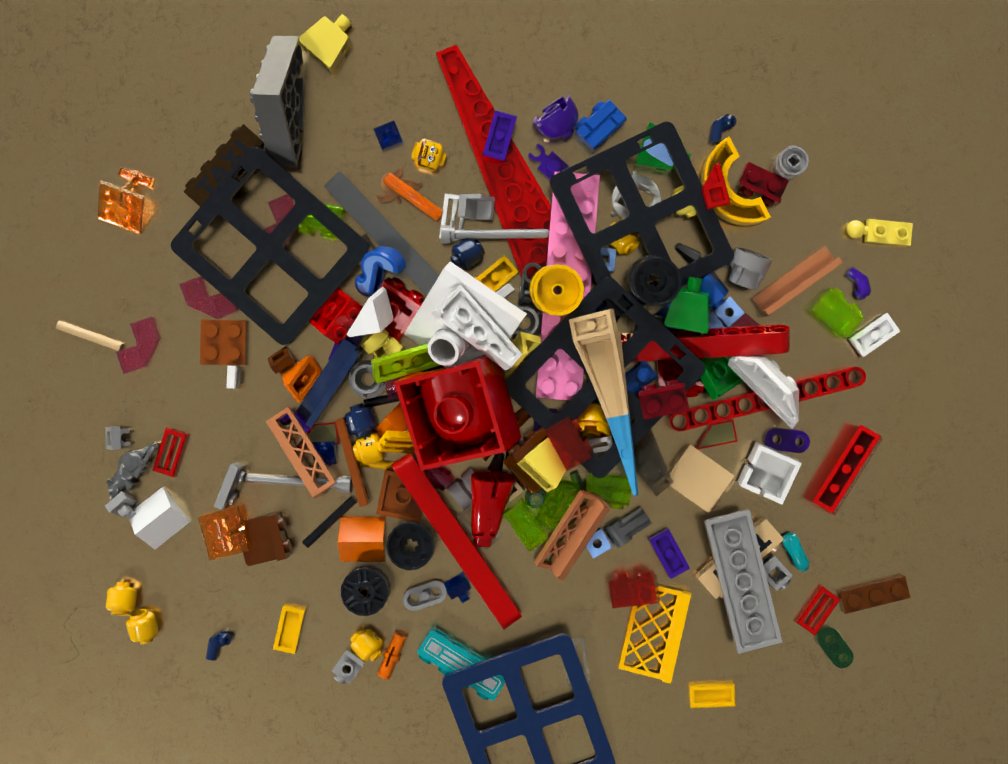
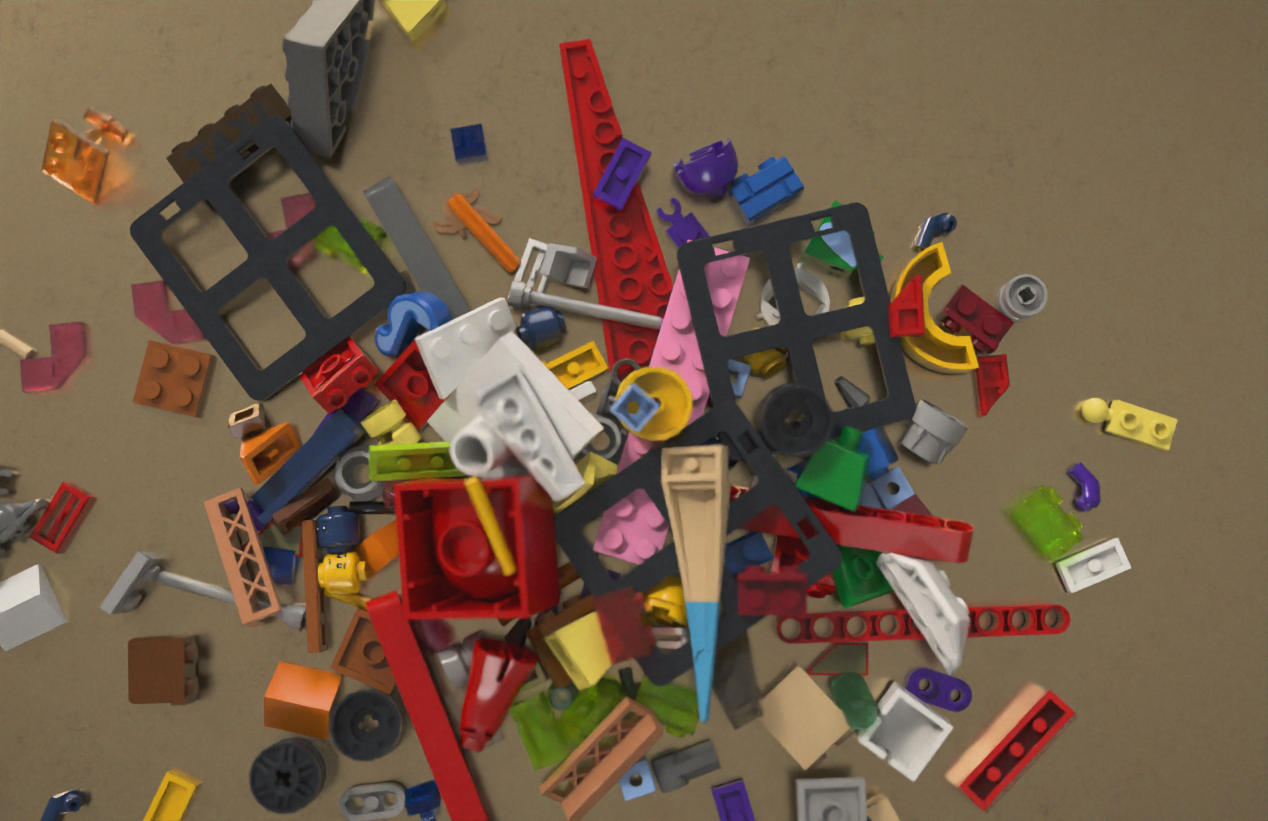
camera: 15 degrees right, 5 degrees down
clear orange plate [198,506,250,560] -> none
white tile [226,366,241,389] -> none
black bar [302,495,357,548] -> none
white slope [346,287,394,337] -> none
yellow tile [376,430,415,453] -> none
yellow head [411,139,446,171] -> none
nougat fence [751,246,843,317] -> none
none -> reddish brown tile [271,477,337,535]
none -> white wing [414,297,516,400]
none -> yellow bar [465,477,517,575]
none -> light blue piece [609,384,659,432]
none -> clear green plate [832,672,878,729]
none -> red tile [973,354,1010,417]

